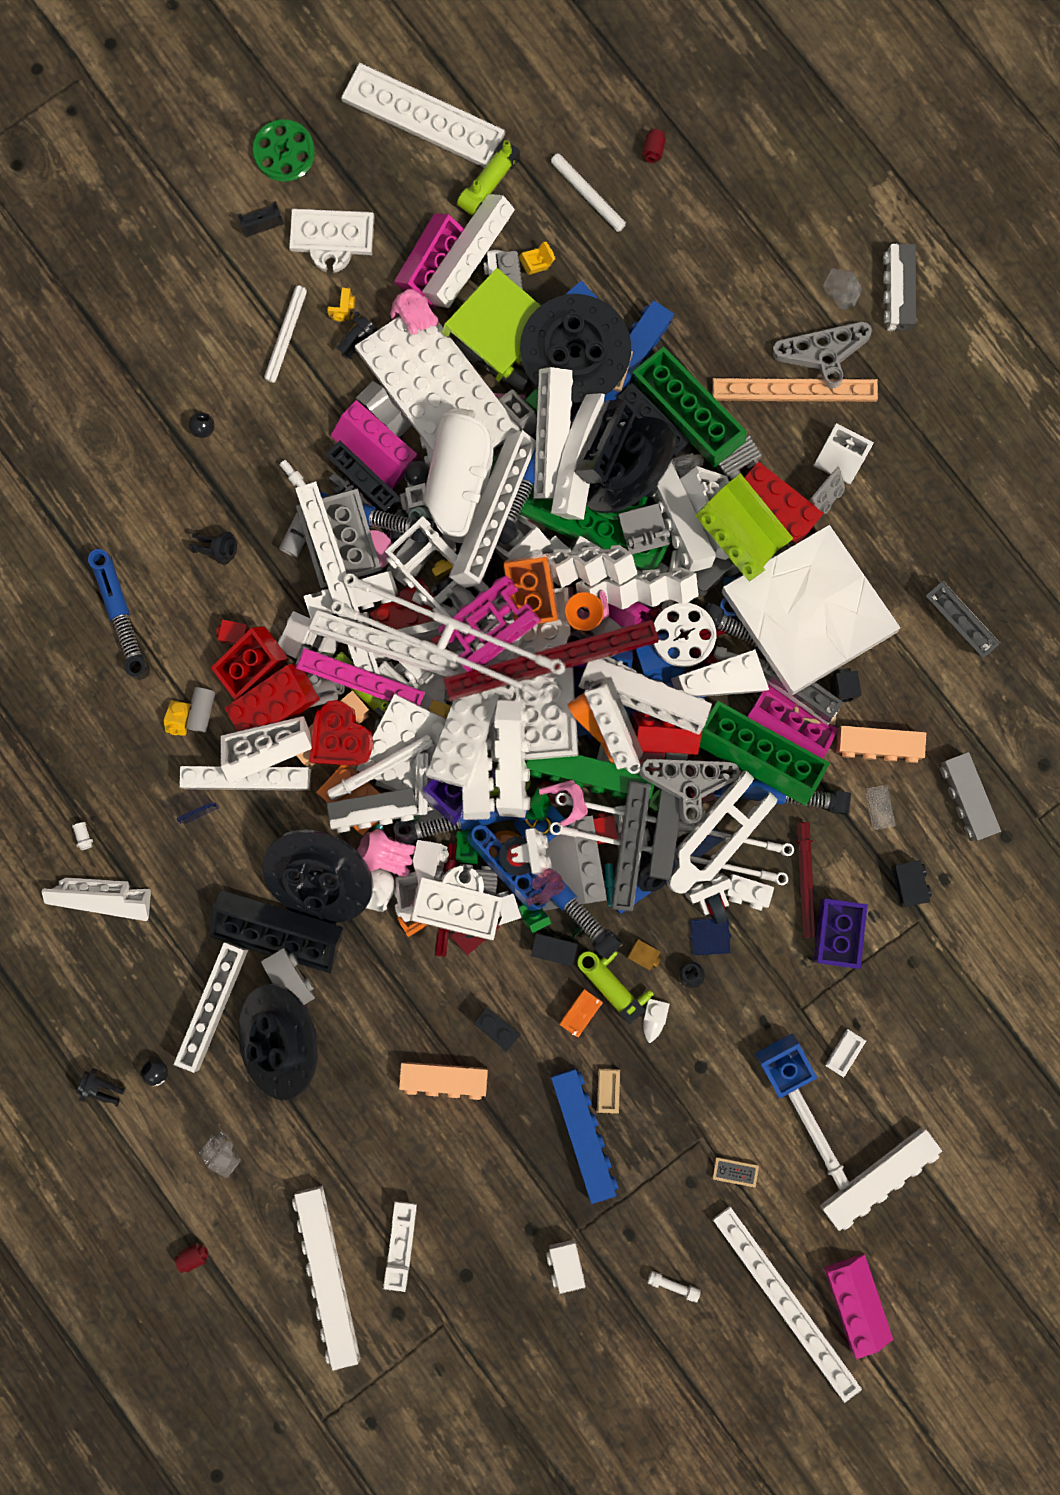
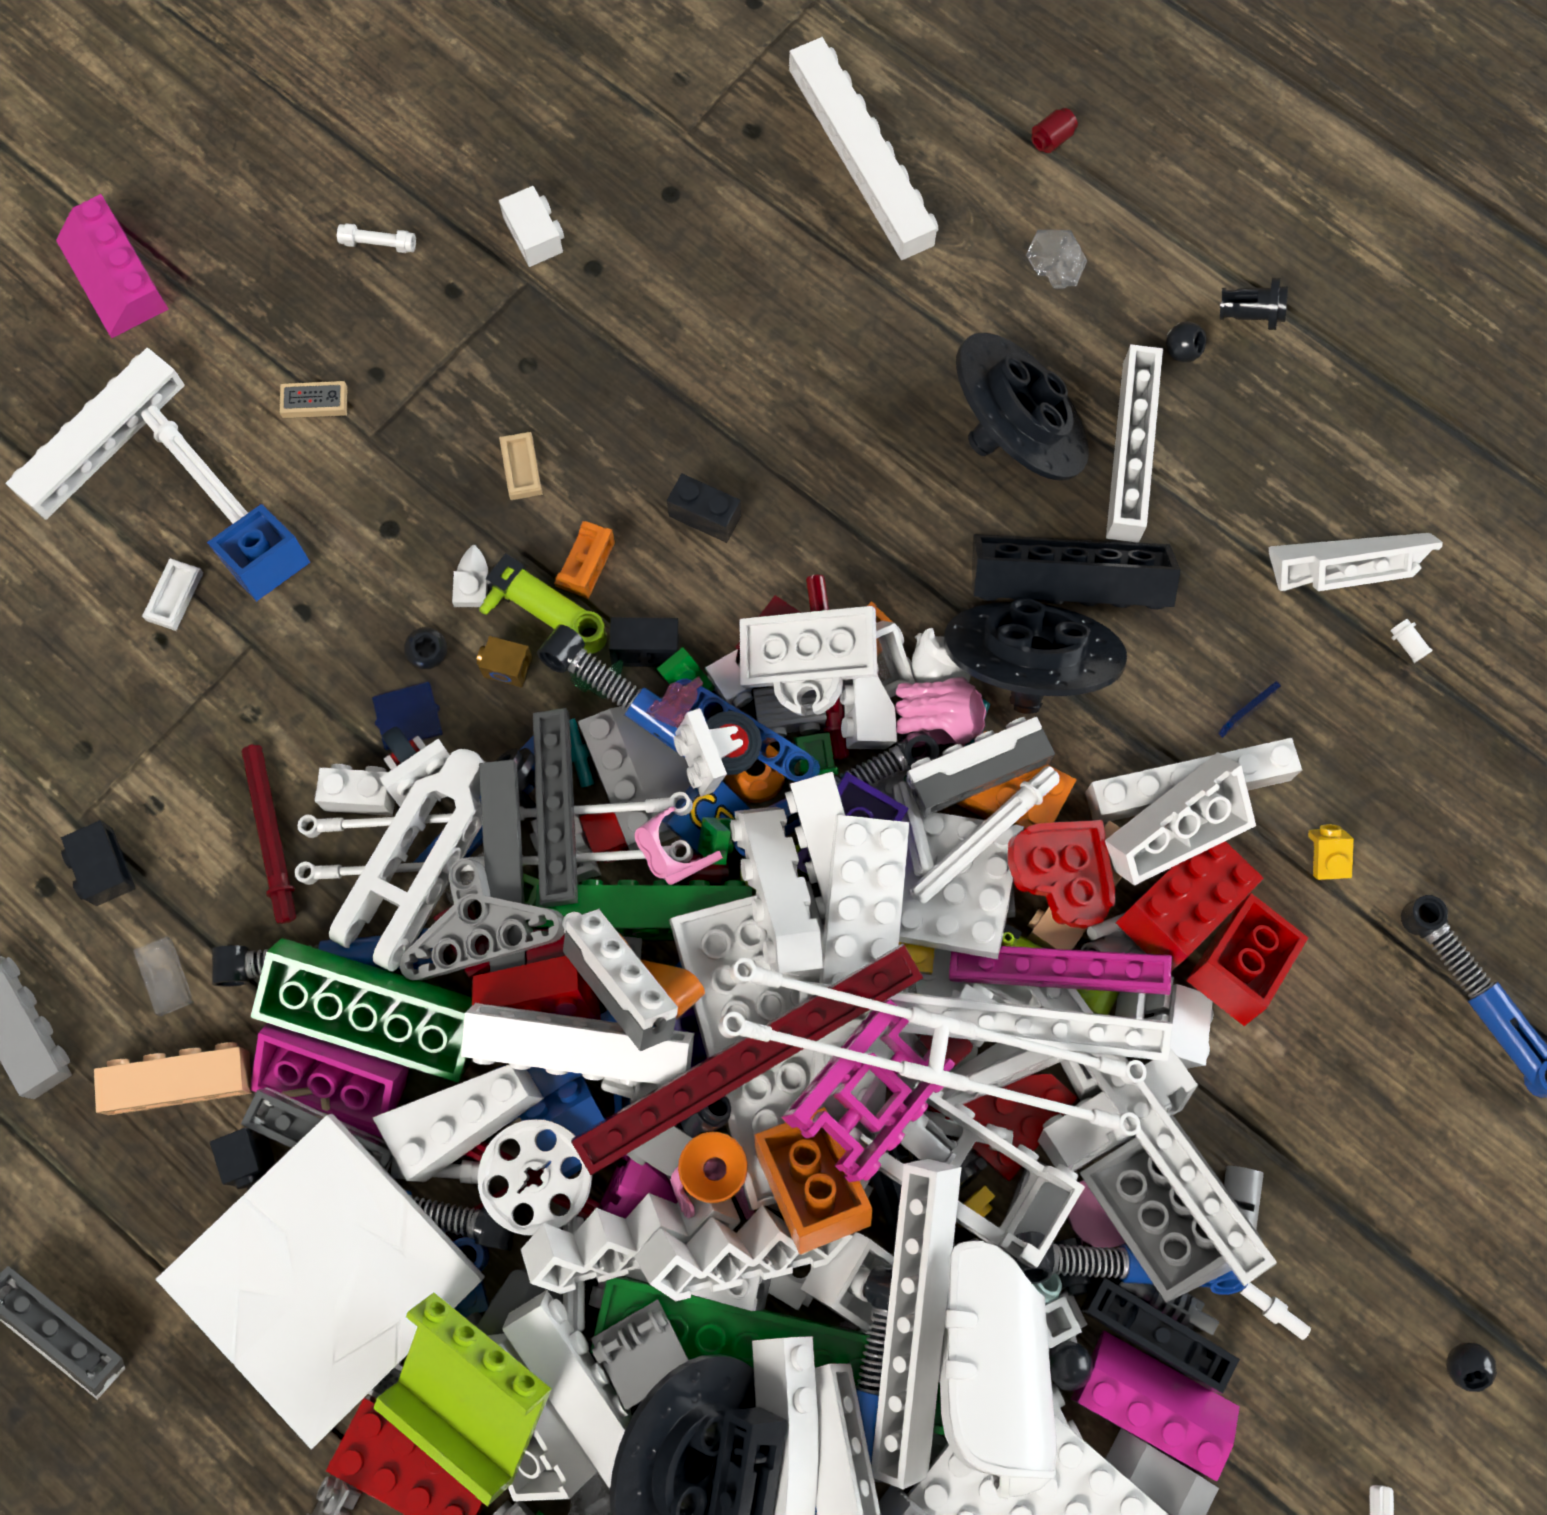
camera: 165 degrees right, 10 degrees down
light grey pin [186,687,215,733] -> none
black piece [189,531,237,565] -> none
red brick [216,620,250,646] -> none
light grey brick [261,948,315,1005] -> none
white slope [384,1201,417,1292] -> none
light nougat brick [399,1062,488,1099] -> none
blue brick [551,1068,619,1204] -> none
white plate [713,1206,862,1403] -> none
dark purple brick [813,899,868,969] -> none

